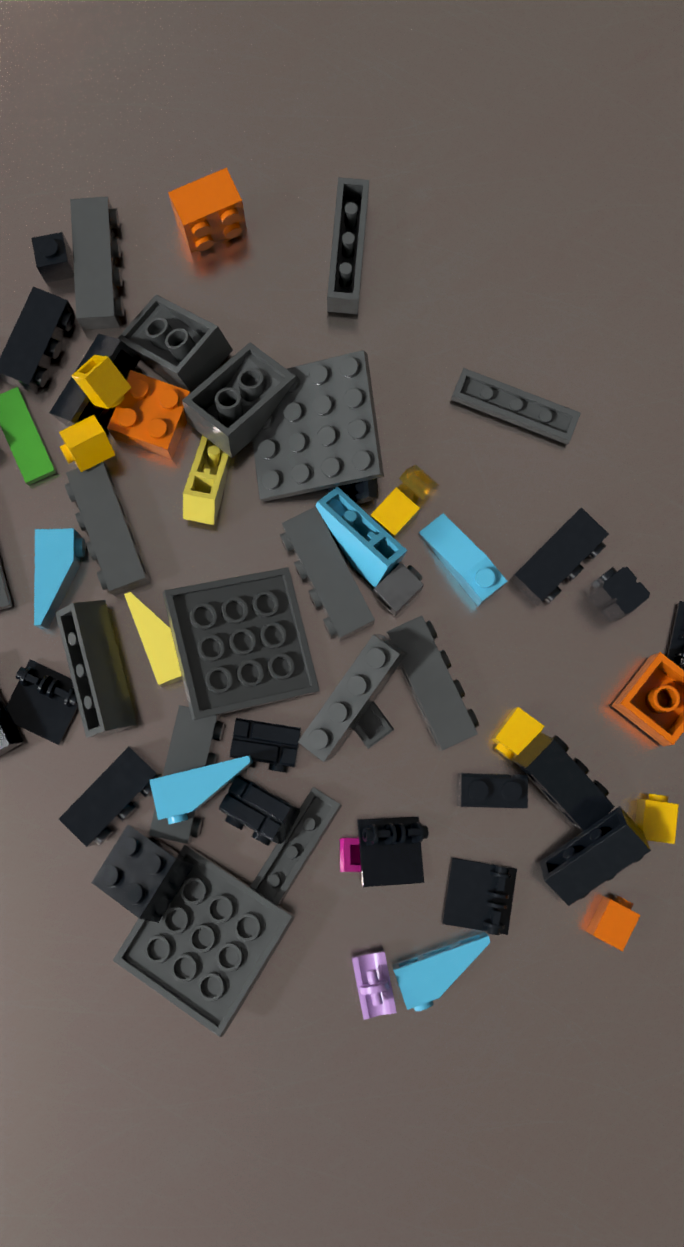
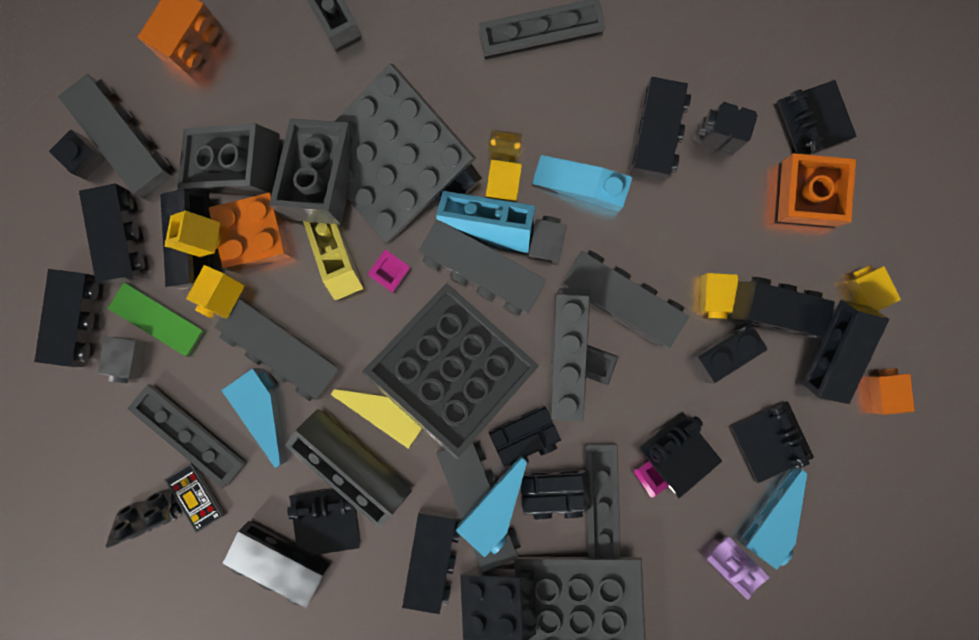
camera: 25 degrees left, 5 degrees up
none -> dark pink plate [367,249,411,293]

